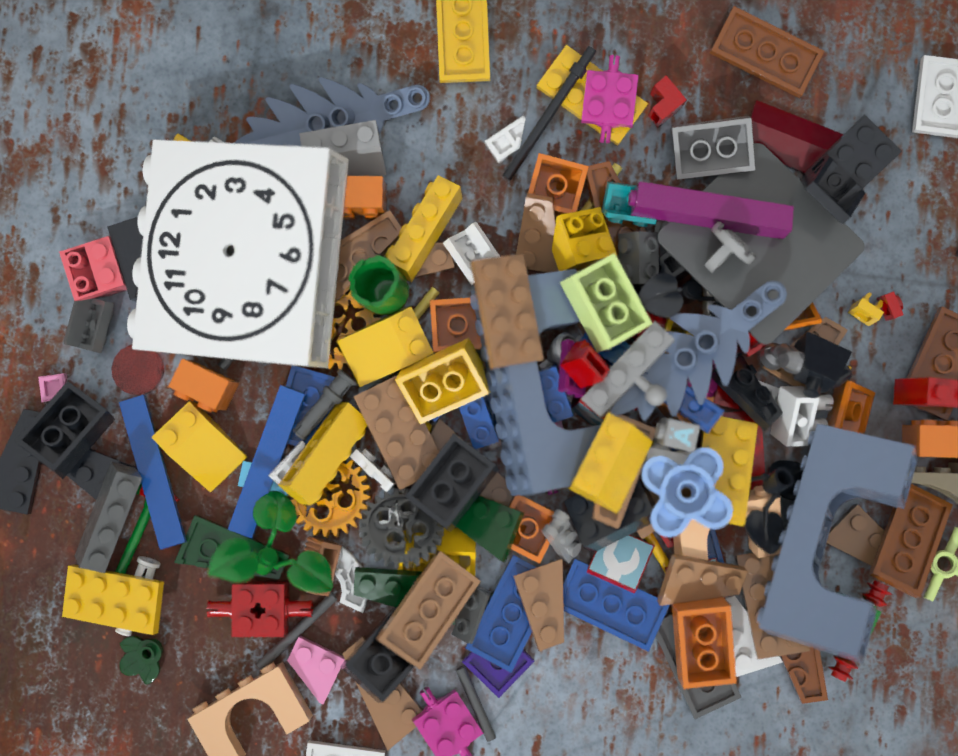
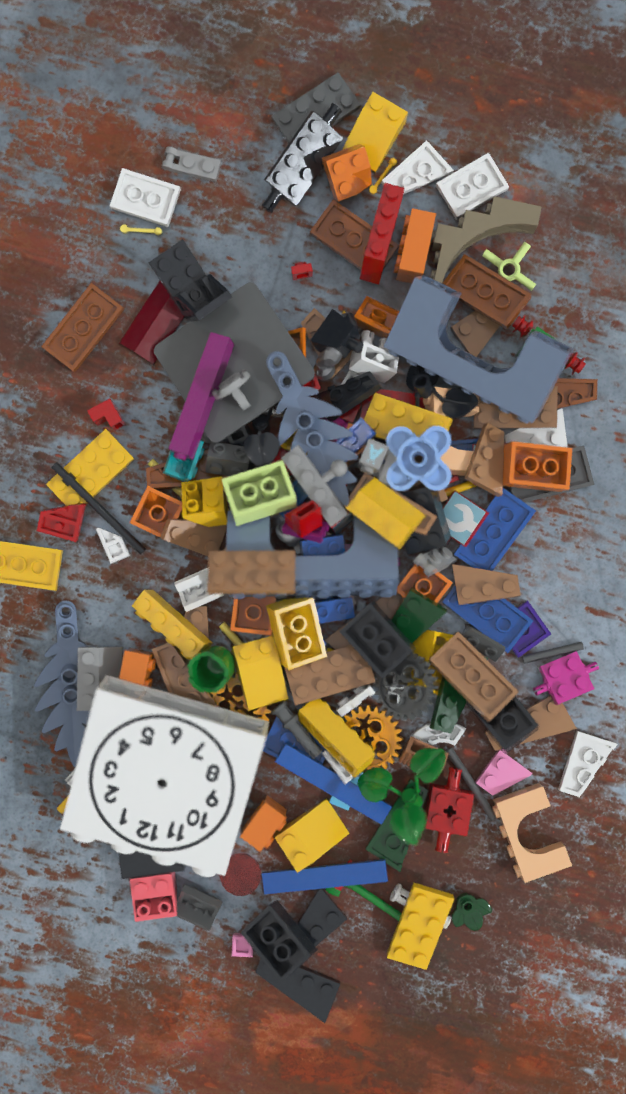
camera: 85 degrees left, 0 degrees up
dark grey brick [75,461,142,573] -> none
dark pink plate [581,55,638,143] -> none
light grey slope [672,116,755,180] -> none
yellow tile [848,292,884,326] -> none
none -> red wing [36,503,86,542]
none -> light yellow hinge [120,225,162,235]

